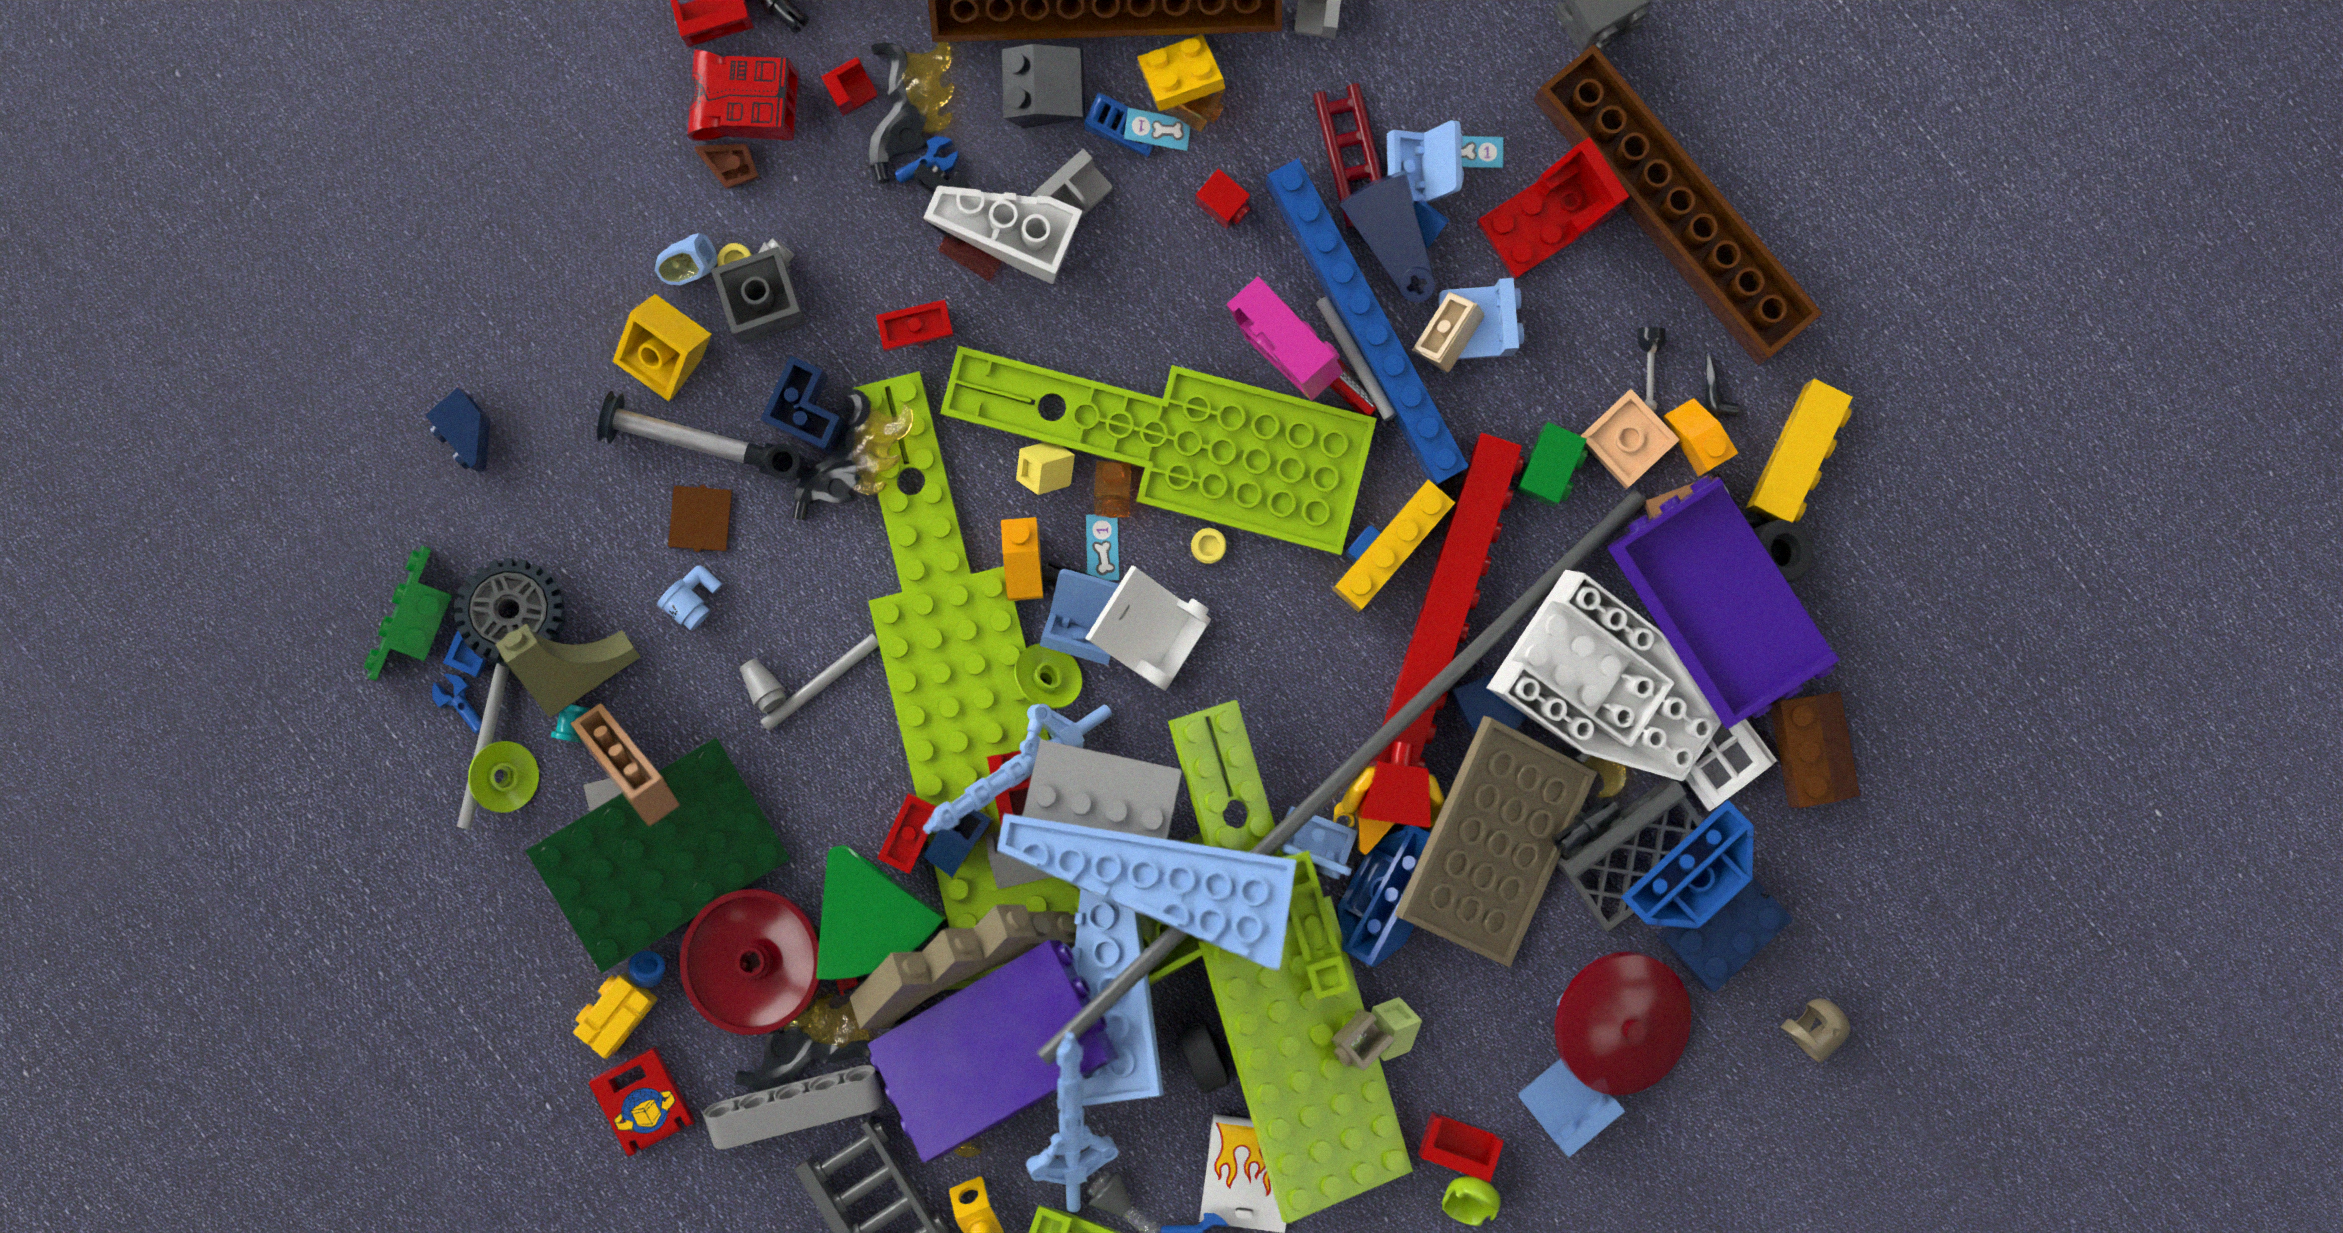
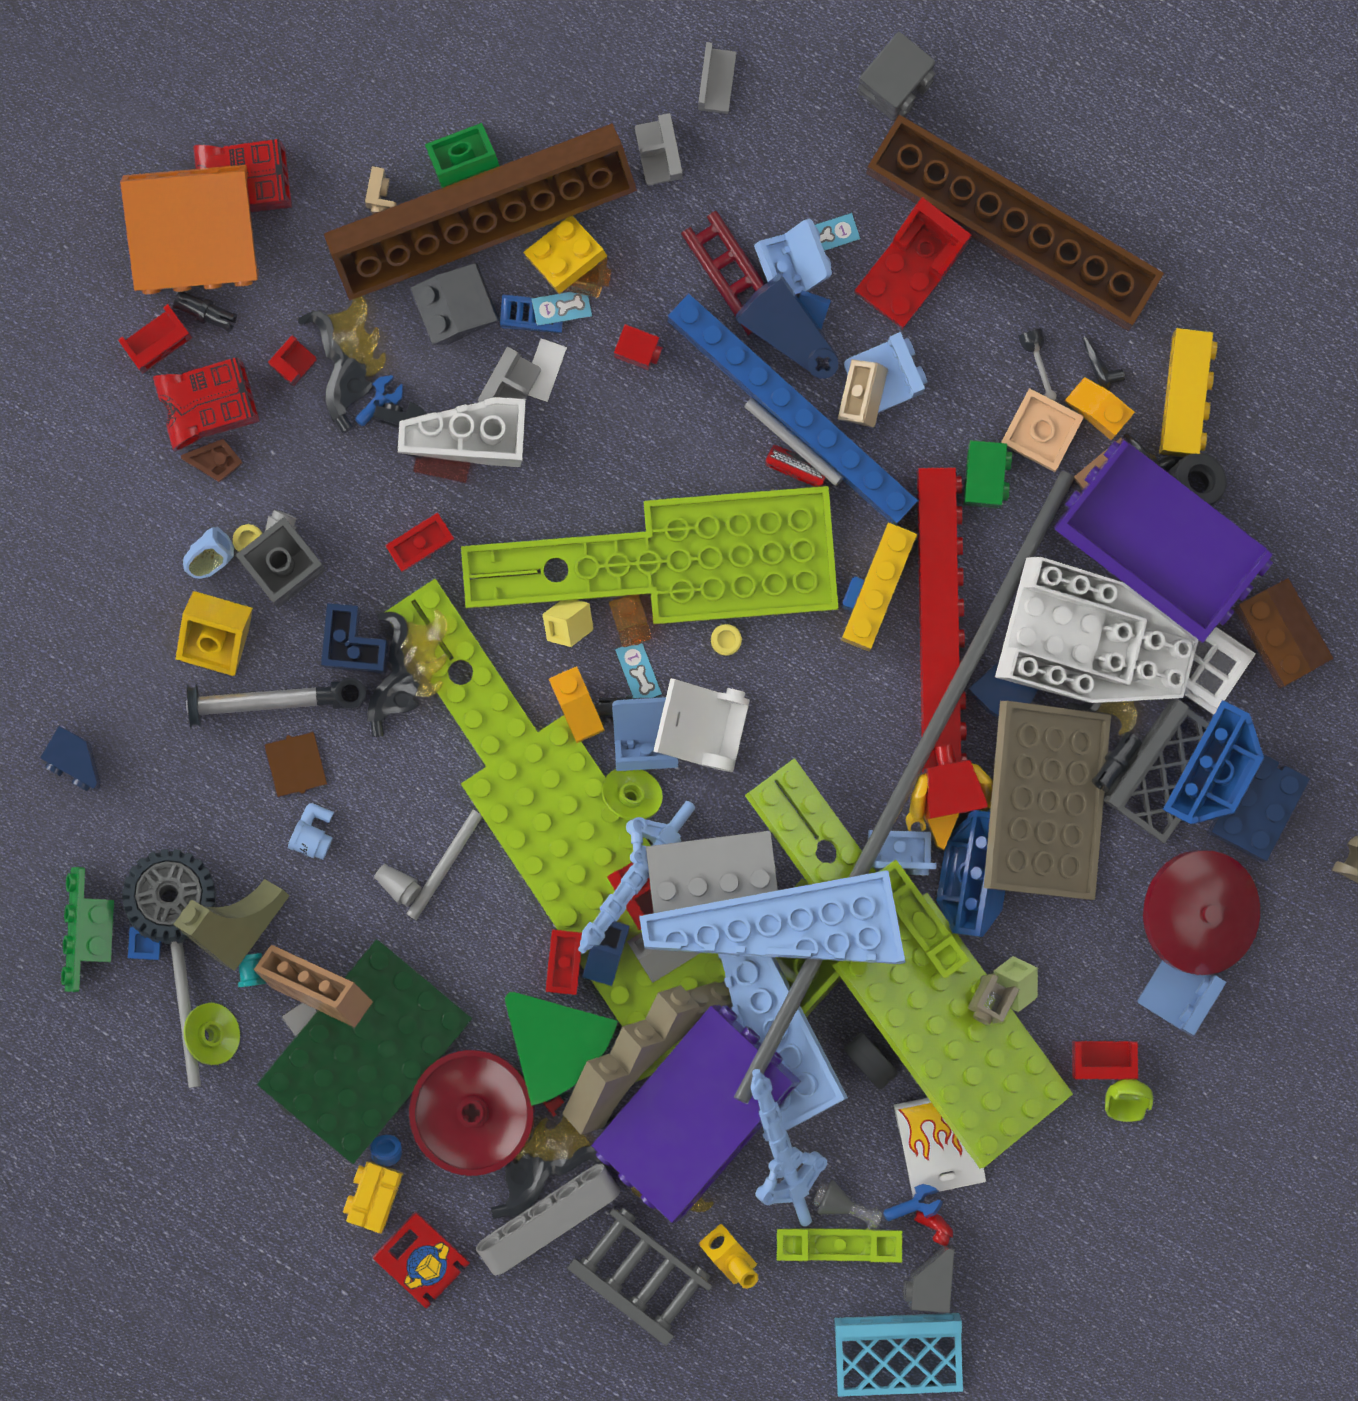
camera: 20 degrees left, 0 degrees up
blue bar [432,674,482,734] -> none
dark pink wedge [1226,276,1343,401] -> none
none -> white sticker [528,339,567,402]

